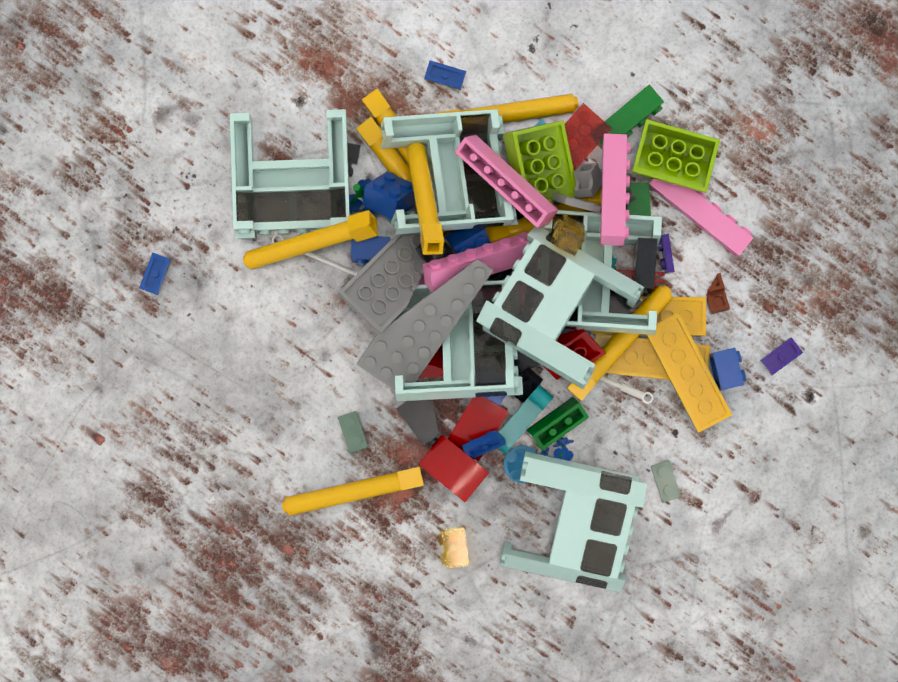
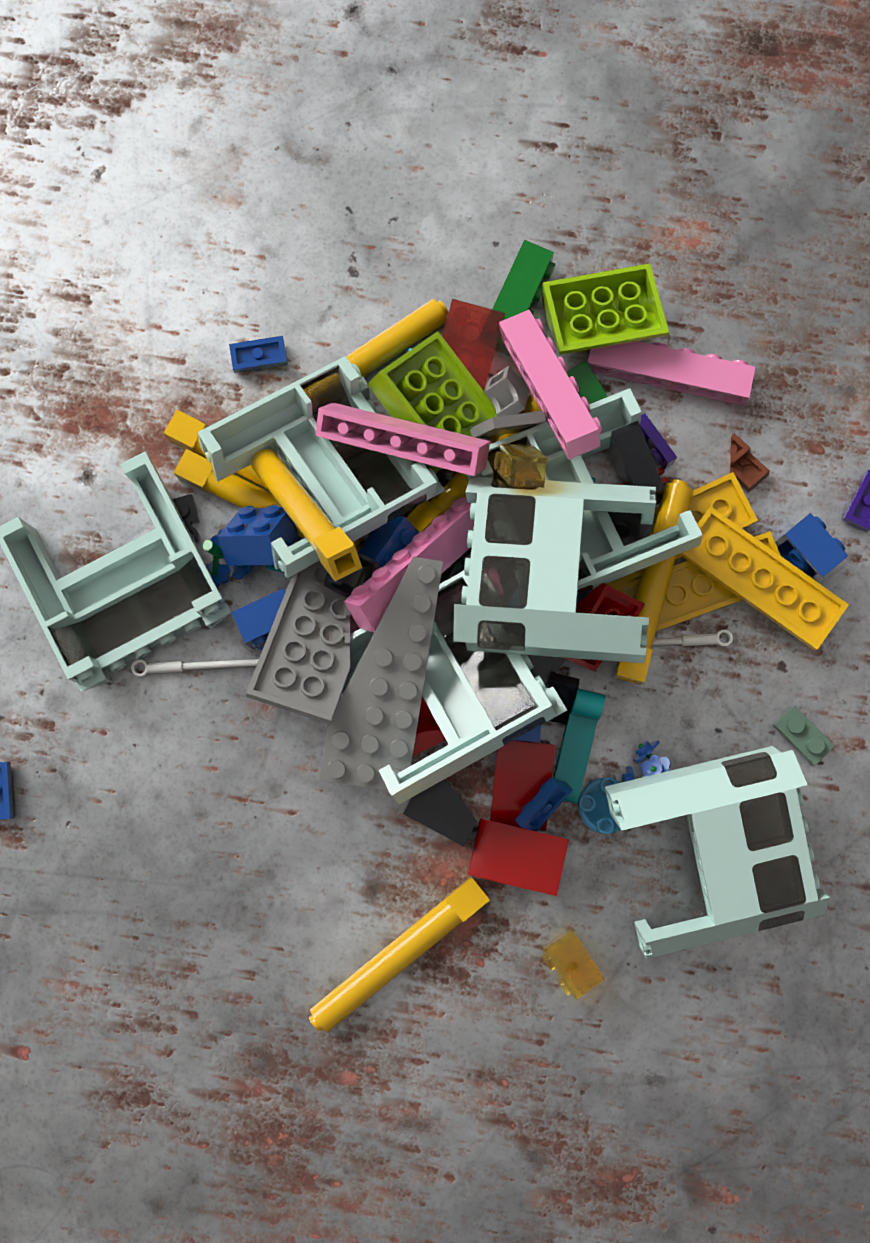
camera: 20 degrees left, 5 degrees down
yellow brick [243,210,378,270] -> none
sand green plate [338,411,368,453] -> none
green brick [526,397,589,451] -> none

